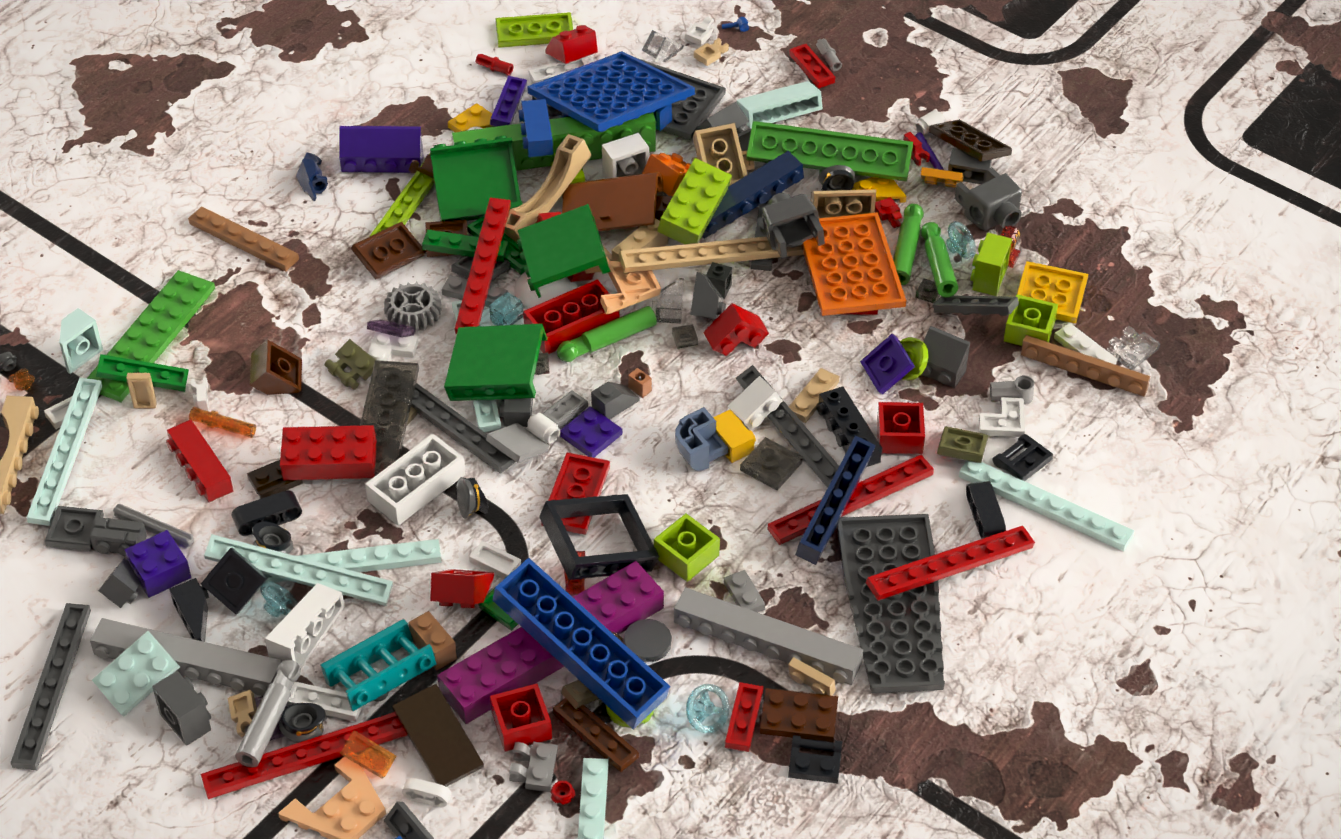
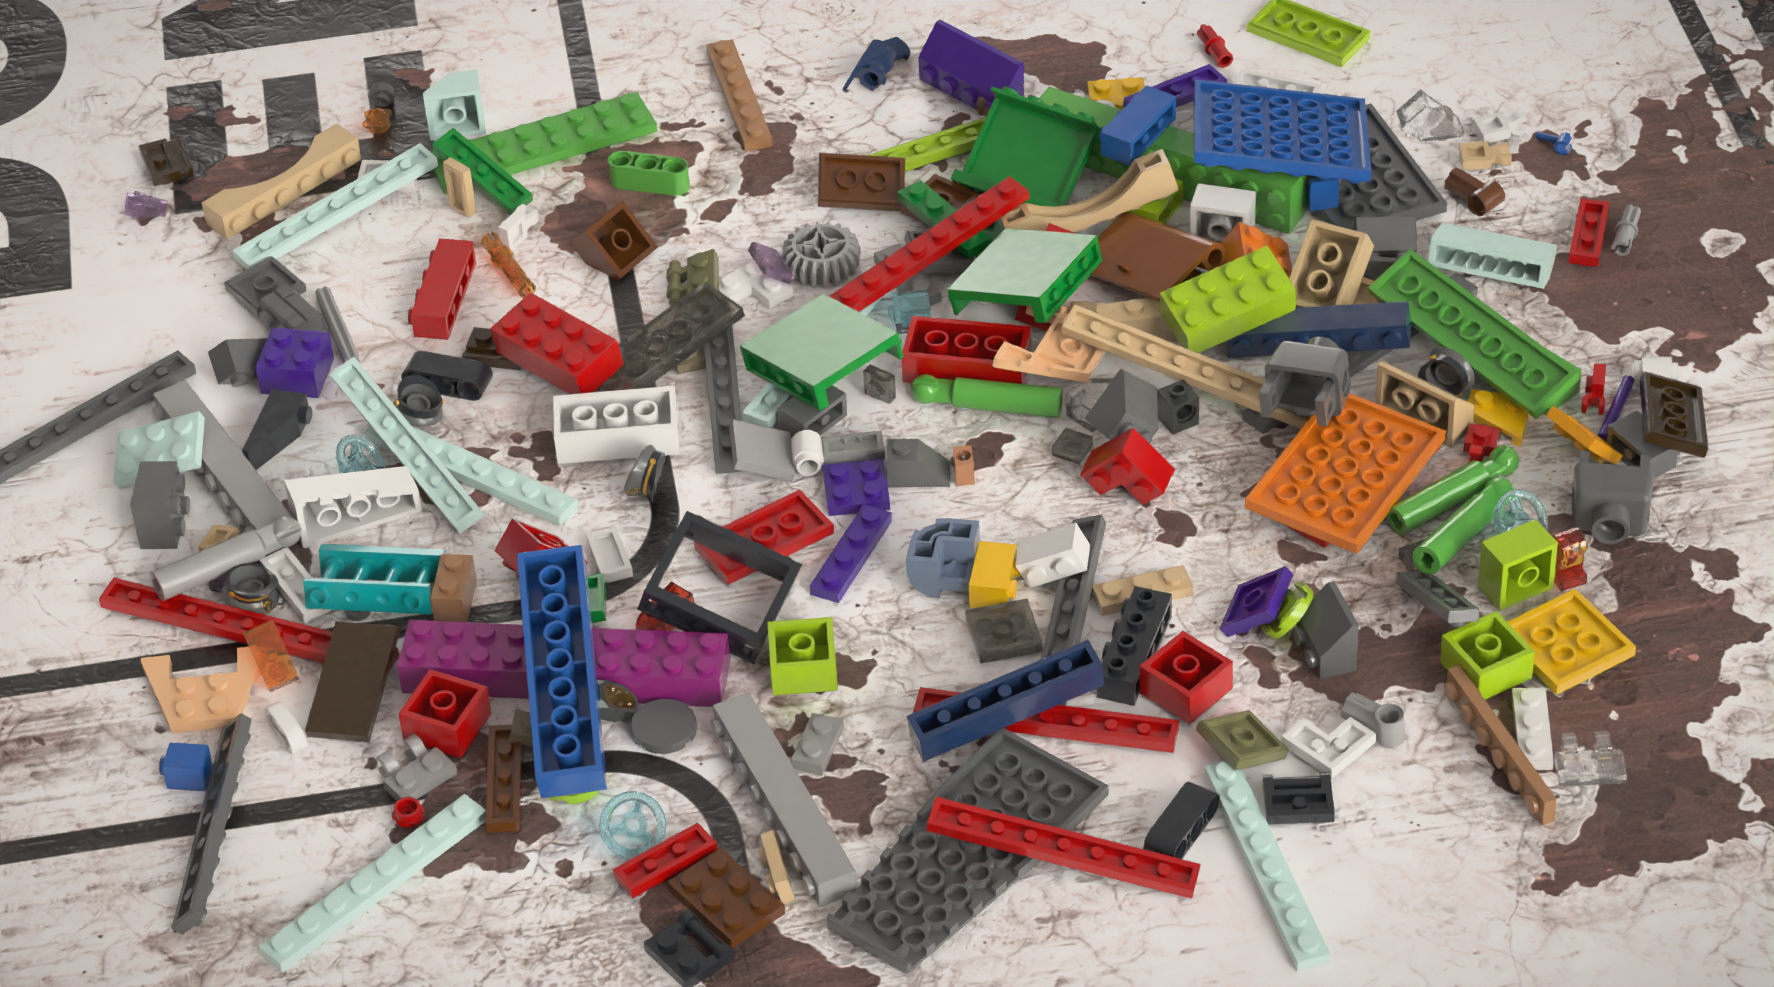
camera: 45 degrees right, 5 degrees down
black plate [201,547,268,615] -> none
red slope [545,25,598,64] -> none
none -> bright green beam [607,151,690,196]
none -> dark purple plate [809,504,892,603]
none -> reddish brown piece [1444,167,1505,216]

